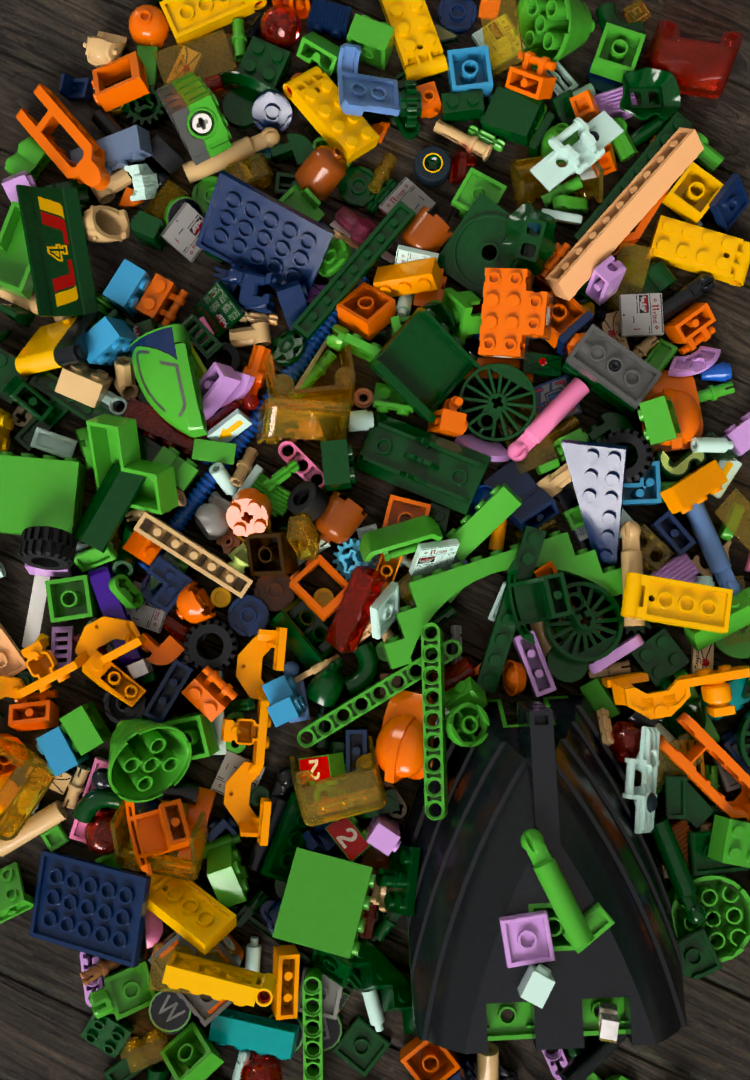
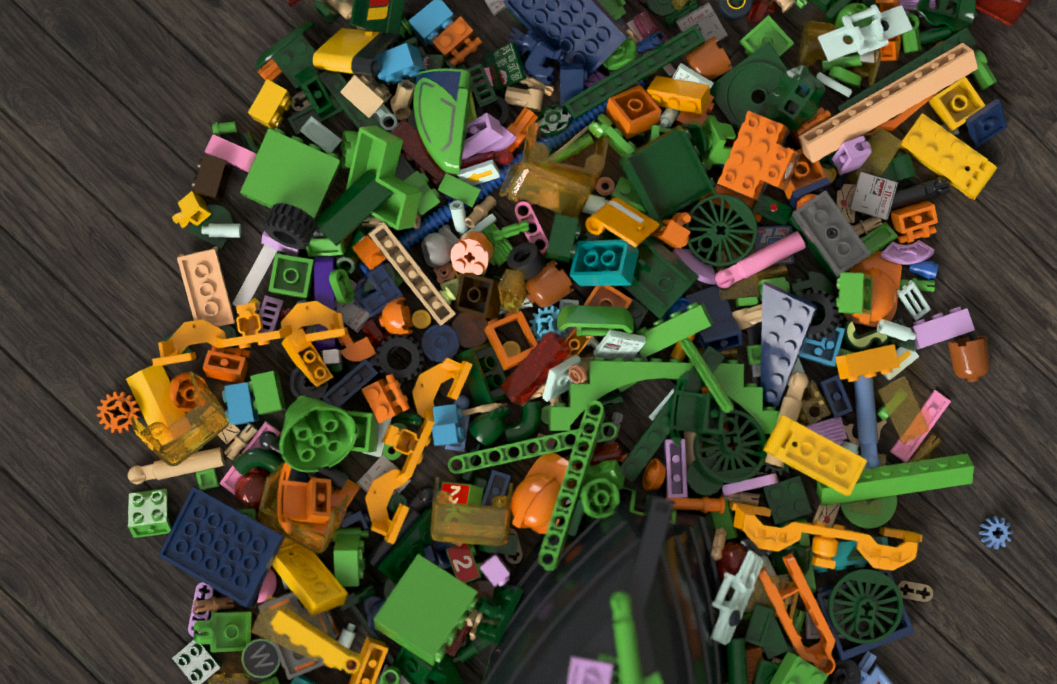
camera: 15 degrees right, 0 degrees up
none -> nougat plate [568,364,587,384]
none -> dark green tile [568,499,584,536]
none -> teal brick [570,240,639,286]
none -> light orange door [586,198,660,247]
none -> dark blue pin [636,31,665,54]
none -> orange pin [665,496,725,514]
none -> bright green axle [680,337,733,413]
none -> light aqua tile [896,280,931,321]

